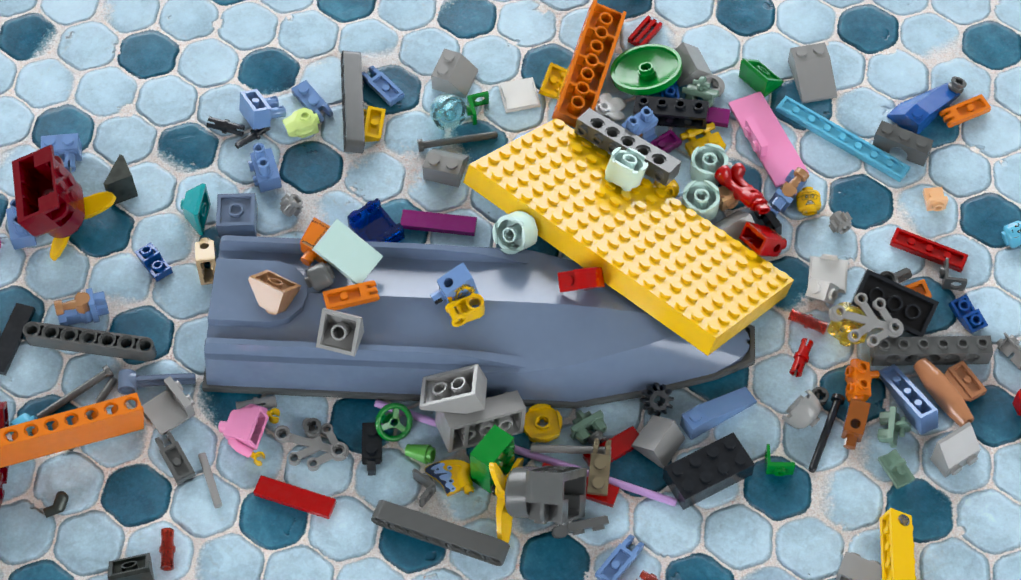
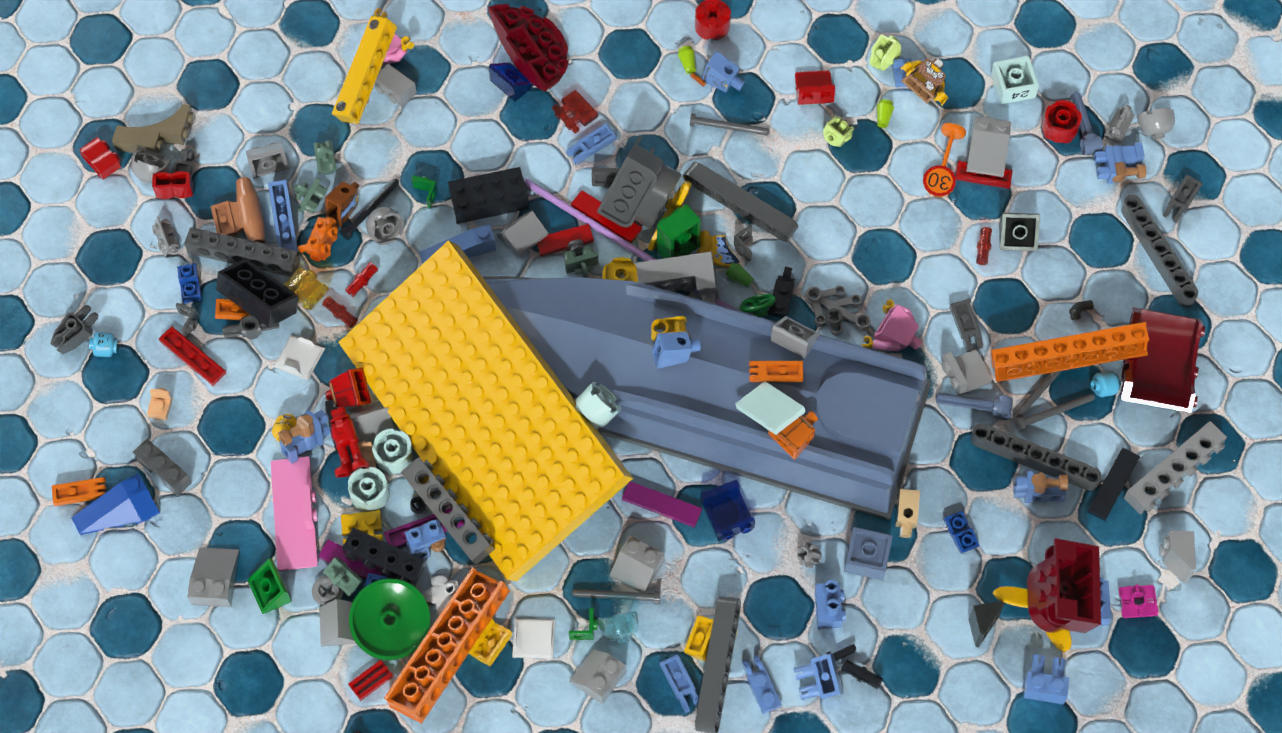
camera: 165 degrees left, 5 degrees up
teal slope [180,183,211,235] -> none
light grey bar [198,453,222,508] -> none
medium nougat slope [248,270,301,315] -> none
red tile [253,475,336,519] -> none
yellowish green hand [282,108,320,138] -> none
dark grey head [304,262,335,291] -> none
light grey slope [419,364,487,414] -> none
light grey bar [531,444,611,455] -> none
red brick [557,267,605,293] -> none
dark tan hinge [587,438,611,496] -> none
light aqua brick [605,147,648,191] -> none
black gear [640,383,674,417] -> none
medium azure tile [775,96,911,182] -> none
white bracket [805,277,839,305] -> none
dark grey bush [812,387,829,406] -> none
light grey gear [829,211,852,234] -> none
light grey plant [829,292,904,347] -> none
dark grey bush [948,76,967,94] -> none

